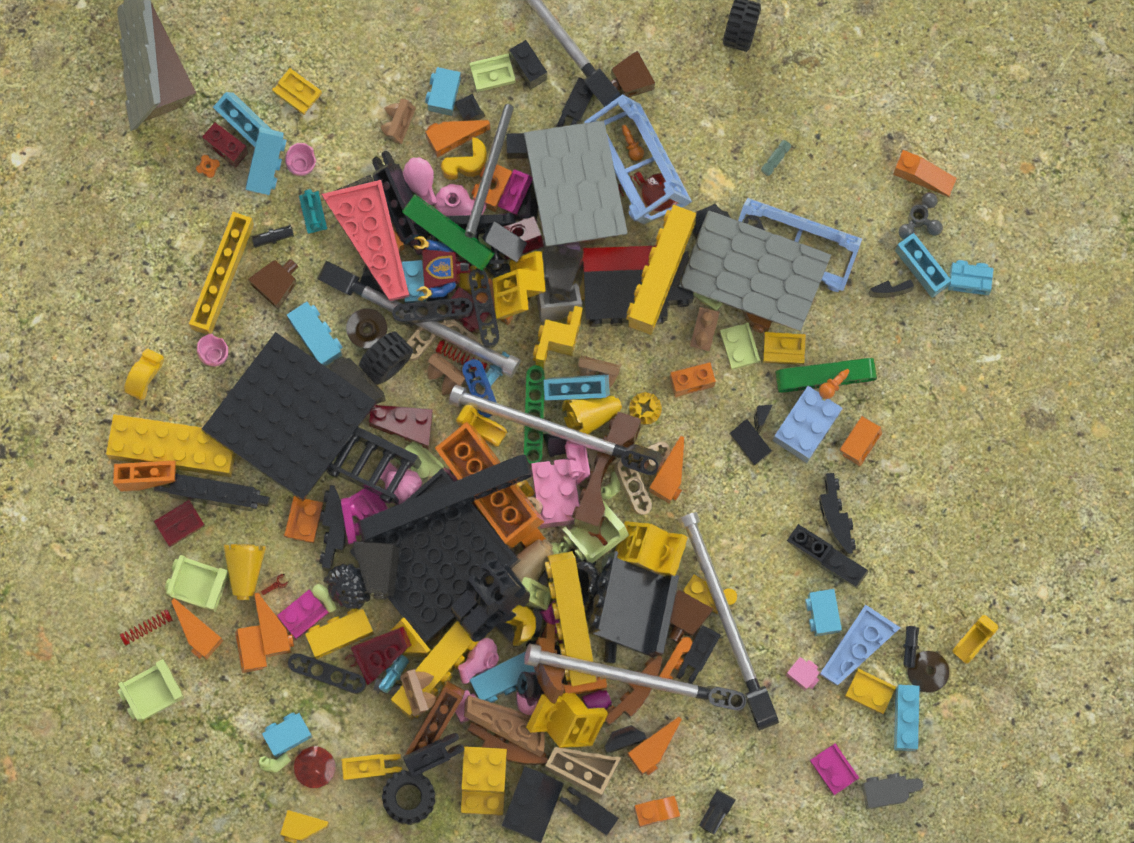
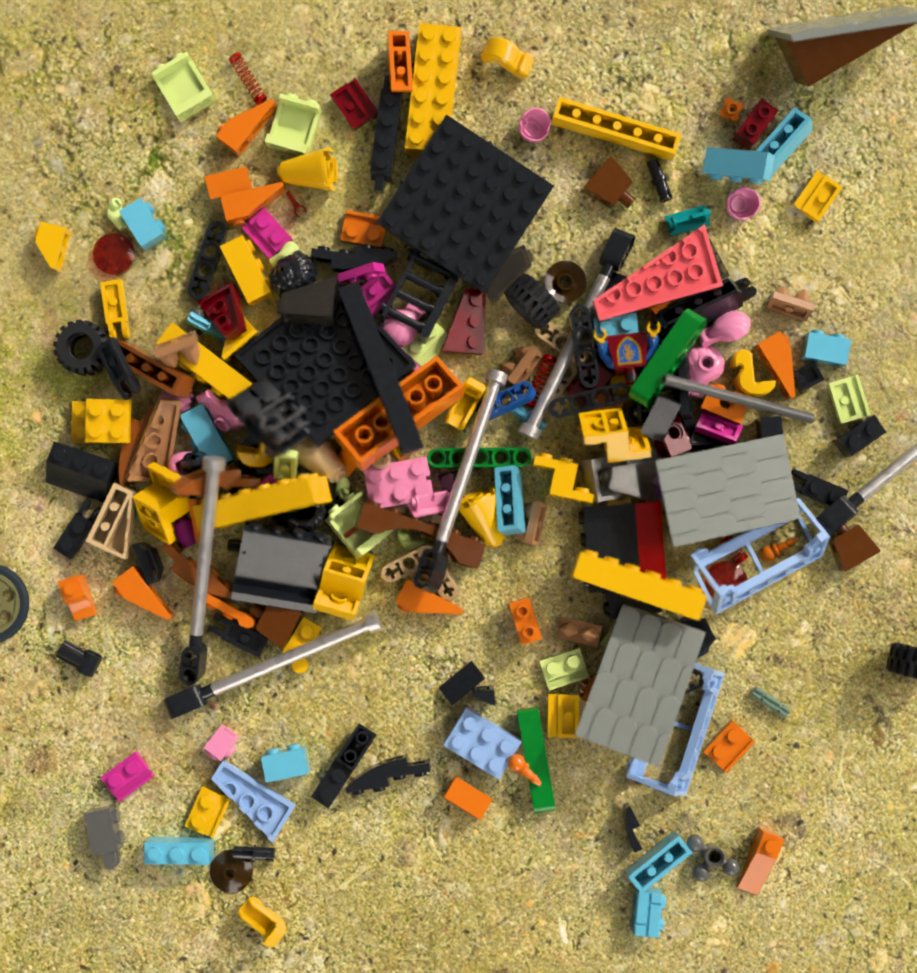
camera: 90 degrees right, 10 degrees up
medium azure brick [287,302,343,366] -> none
yellow gear [629,392,662,425] -> none
none -> orange plate [702,720,755,773]

